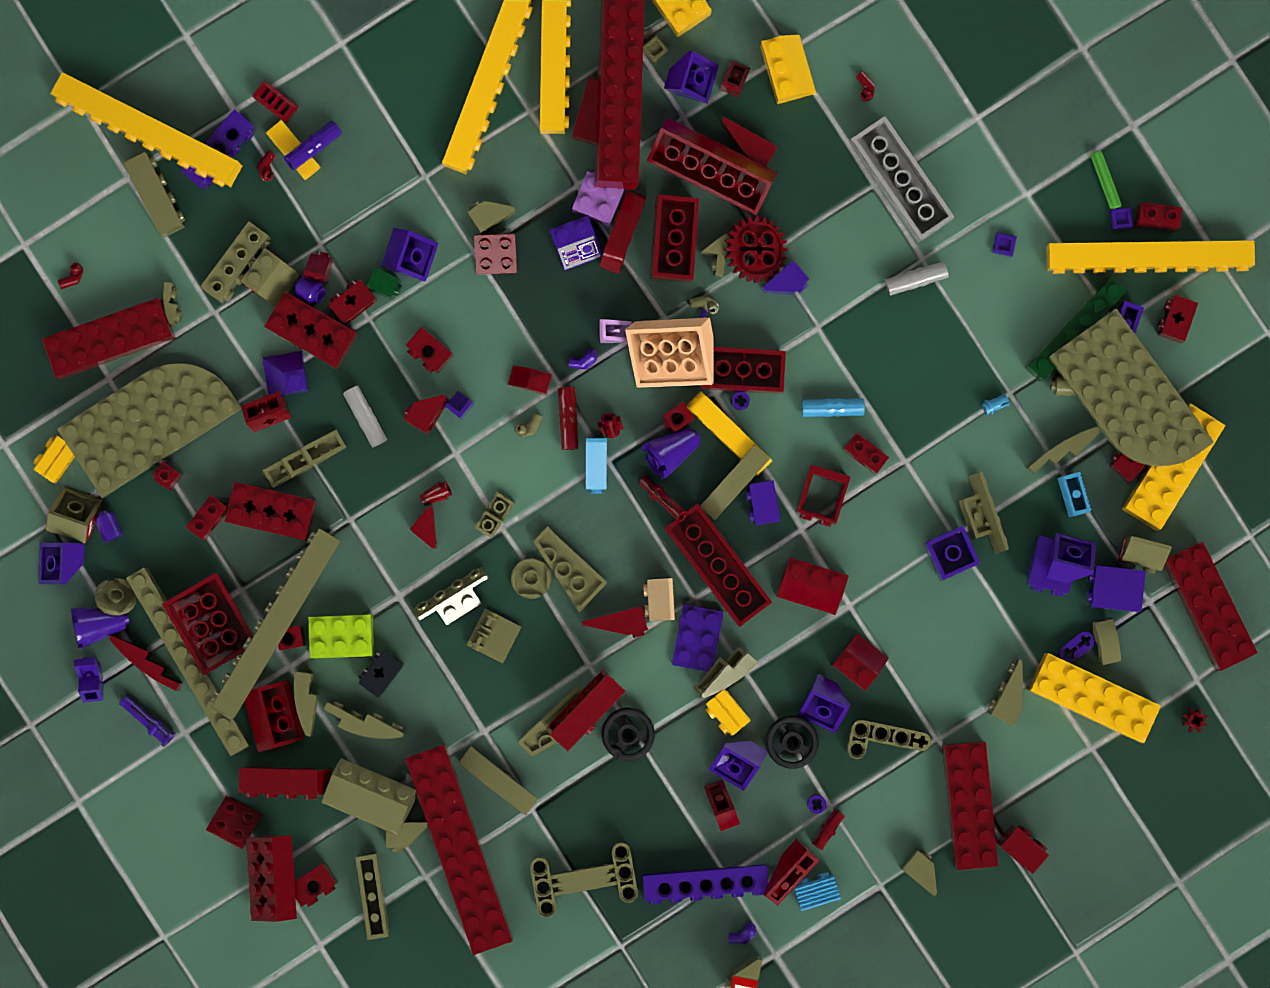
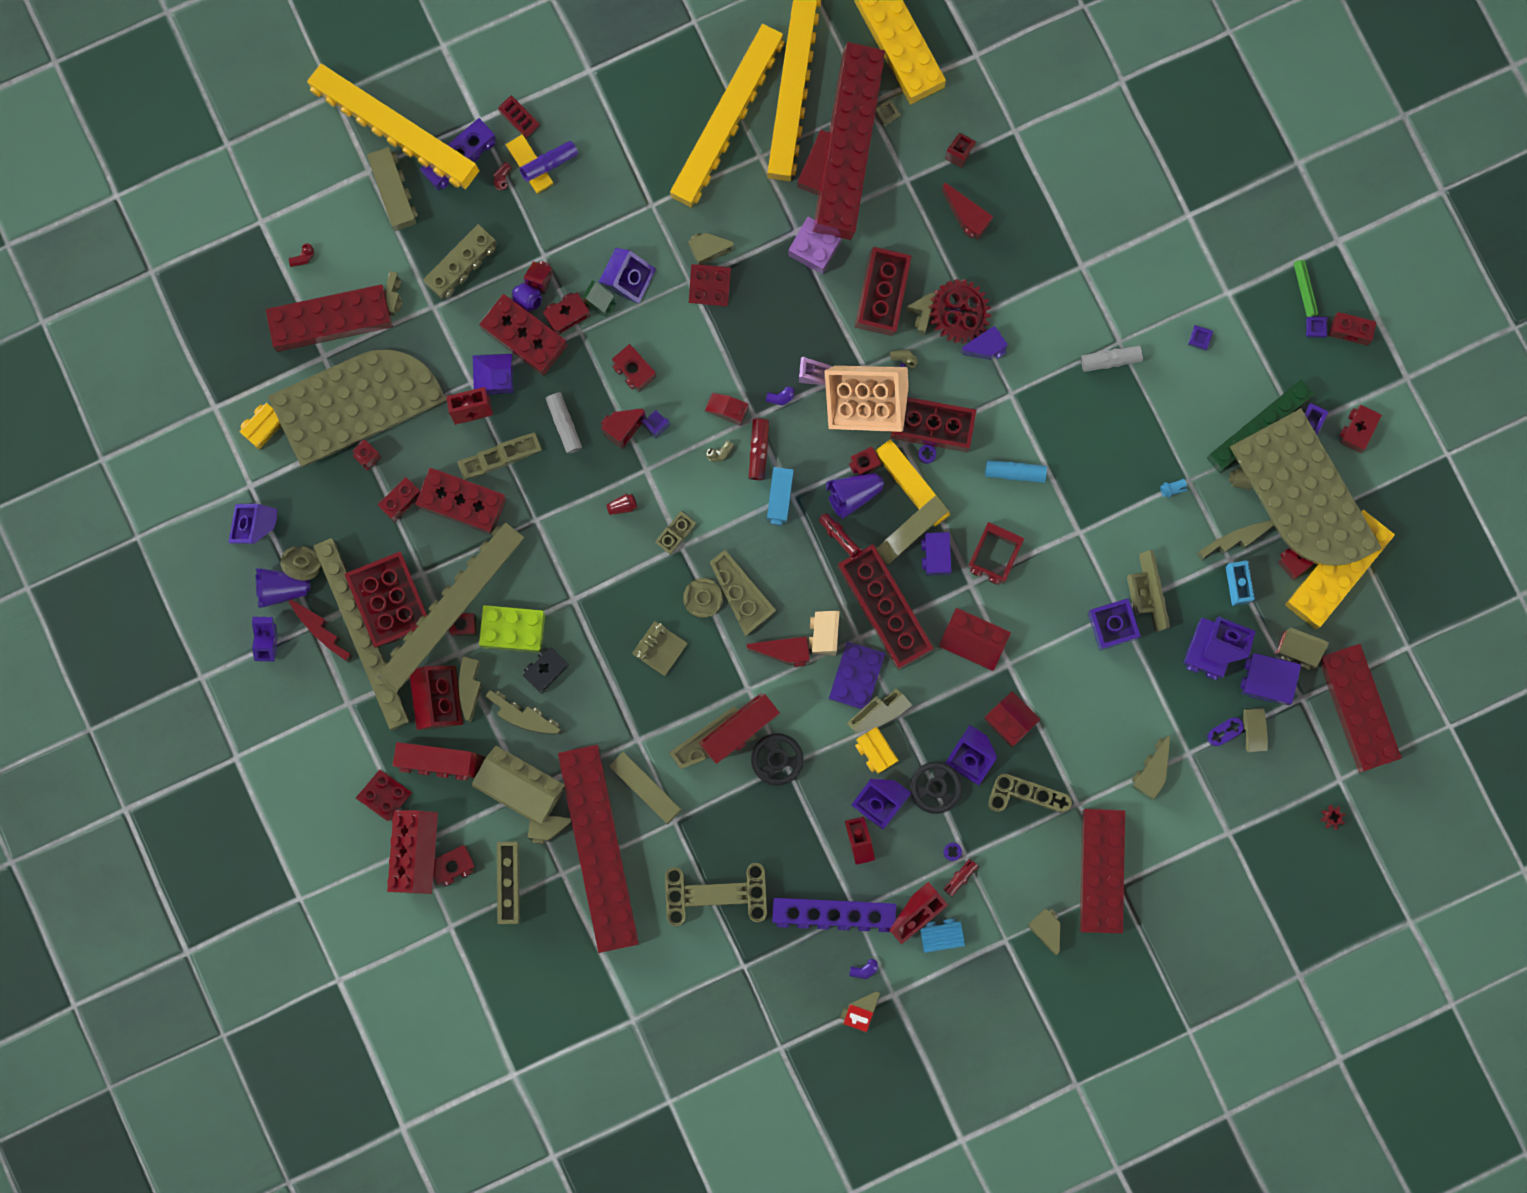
camera: 15 degrees right, 5 degrees down
olive slope [46,487,103,543] -> none
dark purple brick [94,510,123,543] -> none
dark purple pin [119,695,176,747] -> none
olive slope [240,248,301,307] -> none
dark red slope [409,507,437,549] -> none
bracket [413,566,489,625] -> none
dark purple slope [550,216,602,271] -> none
dark red gear [597,413,624,438] -> none
dark red beam [600,190,647,274] -> none
dark red brick [647,118,778,215] -> none
dark purple slope [664,50,719,104] -> none
yellow slope [760,35,816,104] -> none
dark red brick [843,432,889,475] -> none
light grey brick [849,116,954,243] -> none
dark red arm [856,71,875,101] -> none
dark red brick [996,825,1049,874] -> none
yellow brick [1028,653,1161,743] -> none
yellow brick [1046,241,1255,274] -> none

